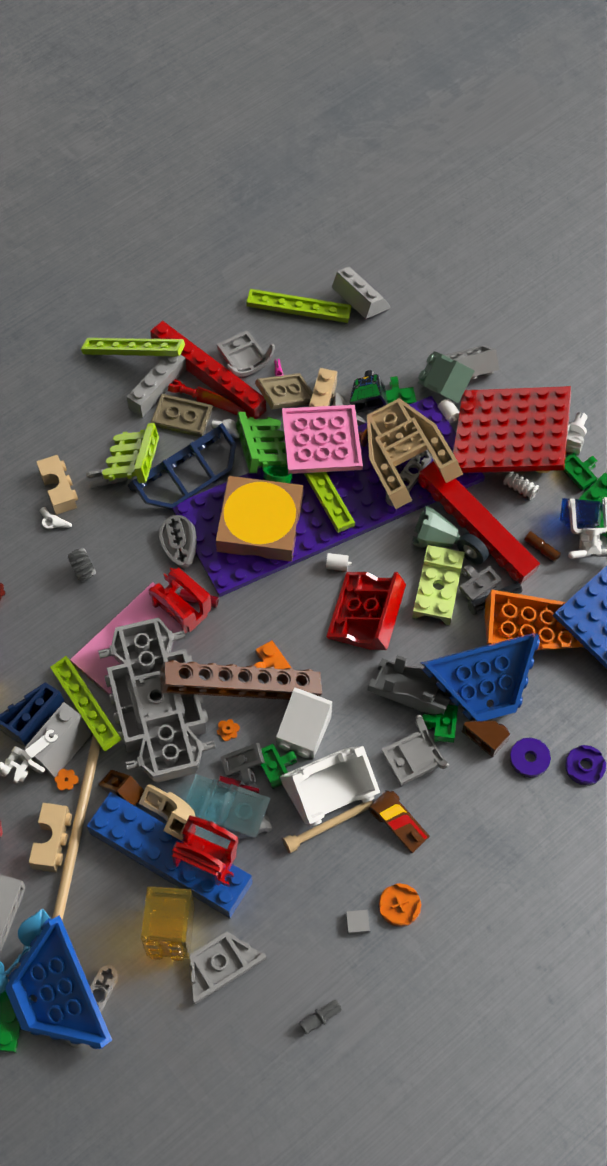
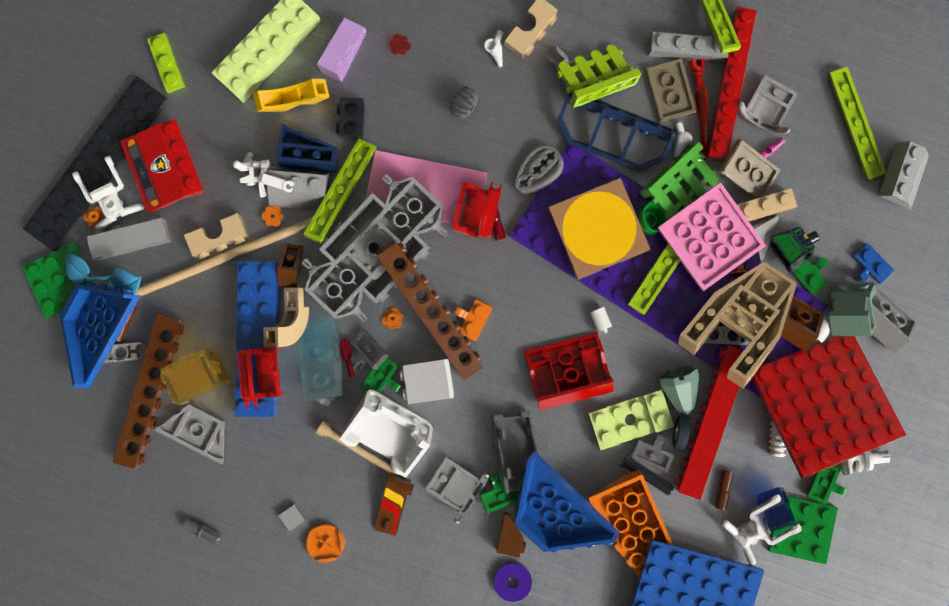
camera: 55 degrees right, 25 degrees up
none -> reddish brown brick [112,313,185,469]
none -> black brick [336,98,365,140]
none -> reddish brown slope [780,296,825,351]
none -> blue plate [852,243,895,284]

